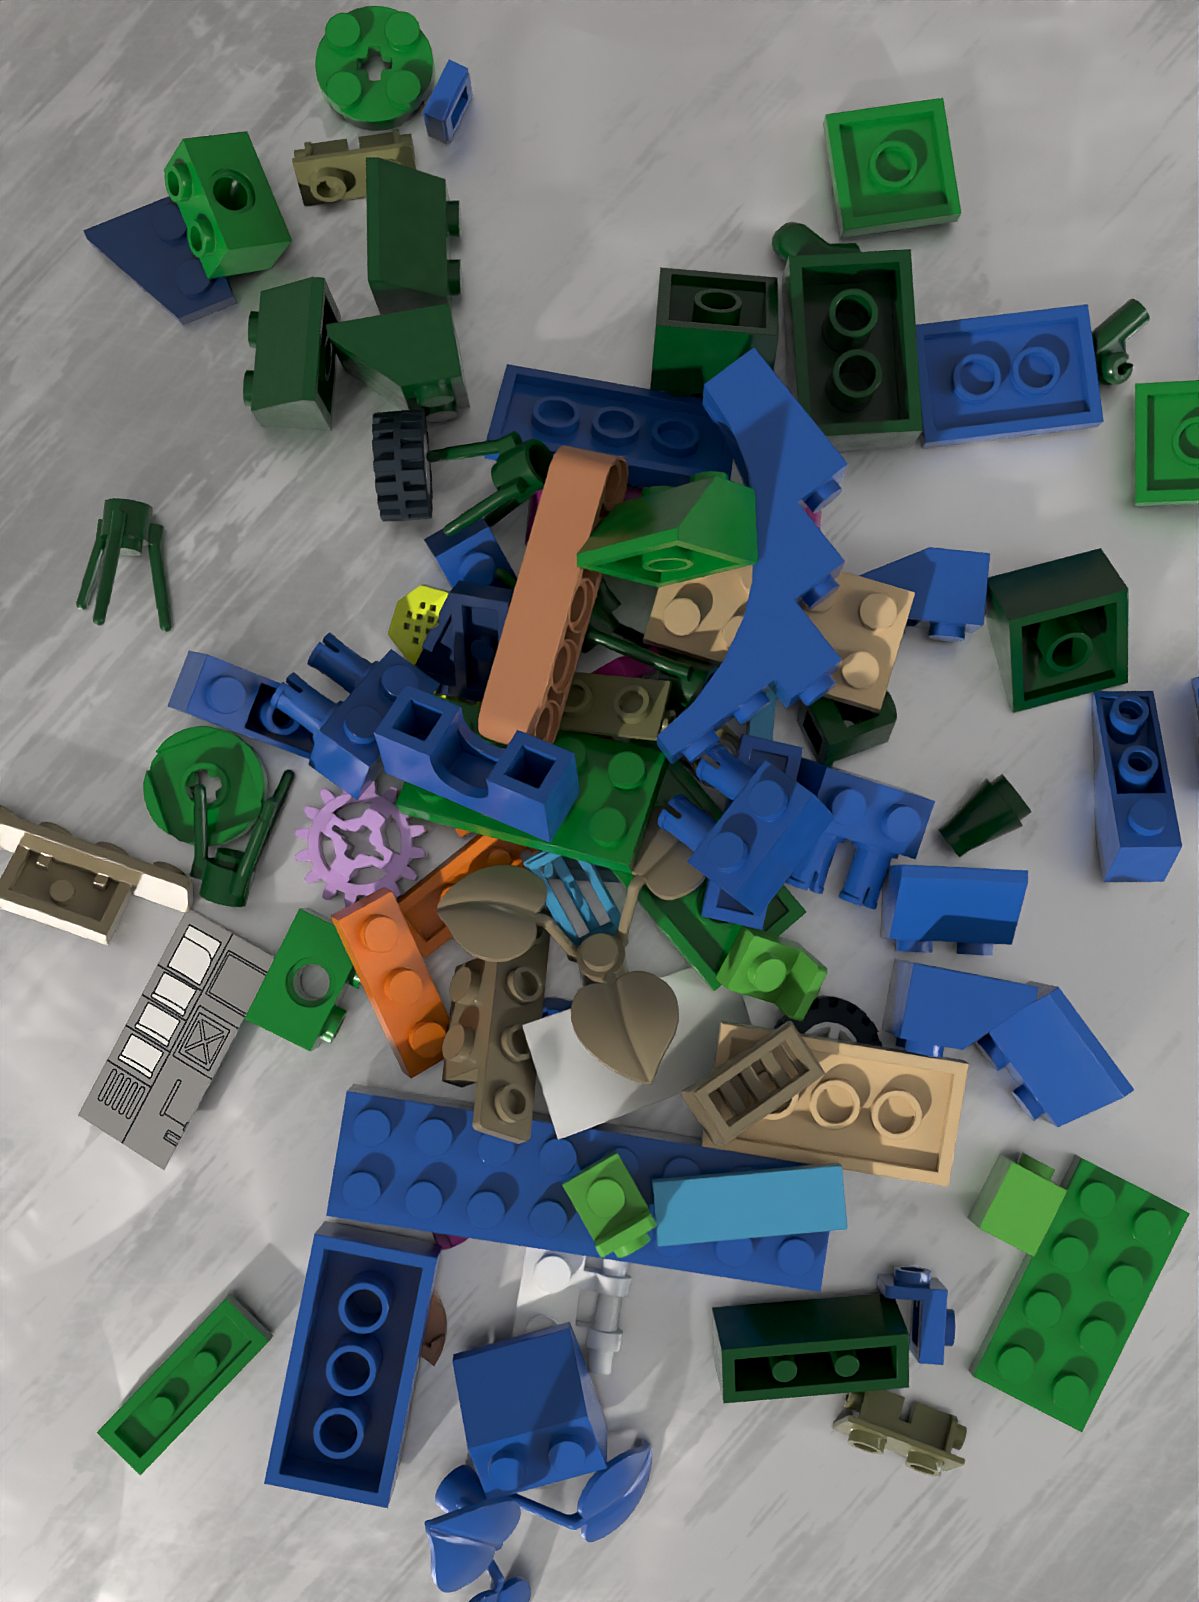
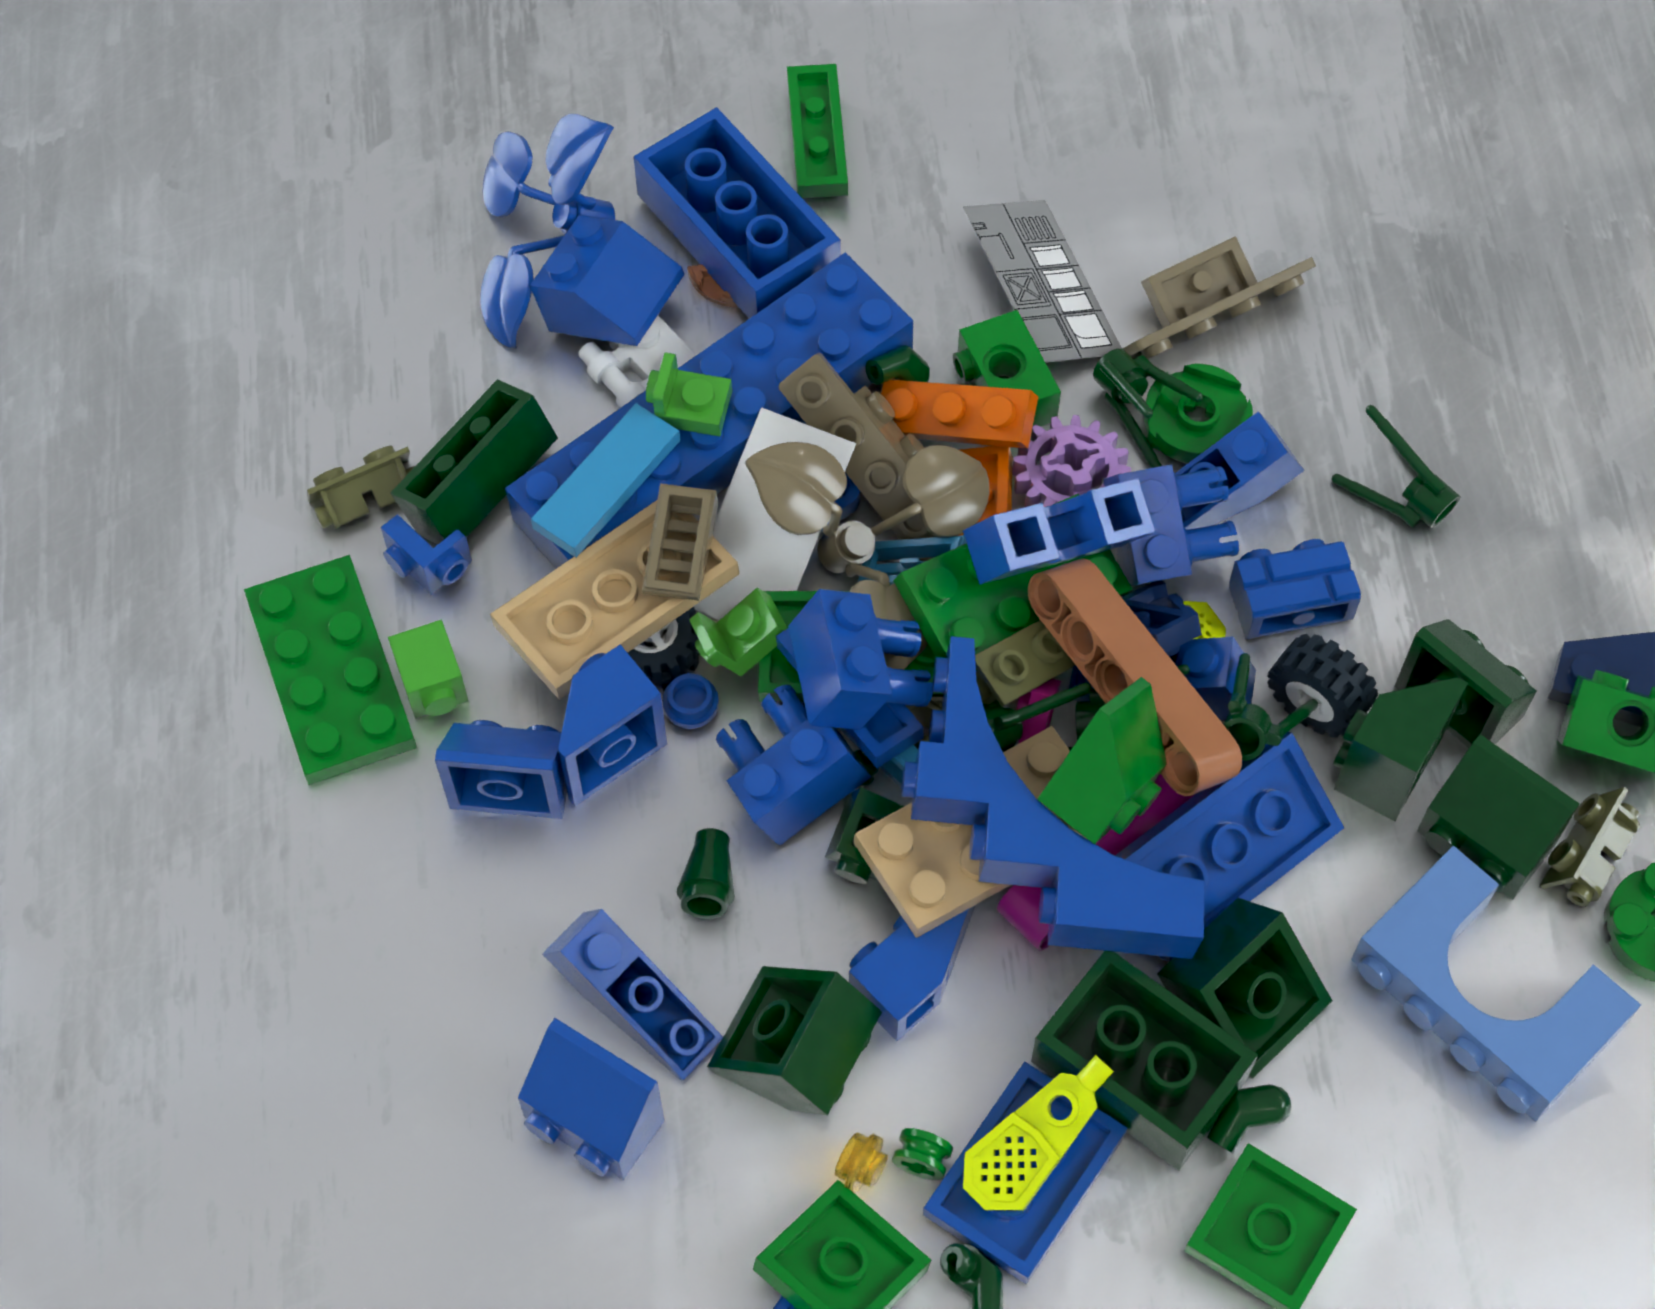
camera: 135 degrees right, 25 degrees down
blue tile [423,59,473,144] -> none
blue slope [880,864,1028,956] -> none
none -> blue plate [662,673,719,729]
none -> clear yellow plate [835,1132,888,1193]
none -> dark green arm [865,345,930,385]
none -> green bush [892,1128,953,1180]
none -> neon yellow piece [963,1055,1114,1211]
none -> blue brick [1229,539,1361,639]
none -> medium blue arch [1351,846,1641,1122]

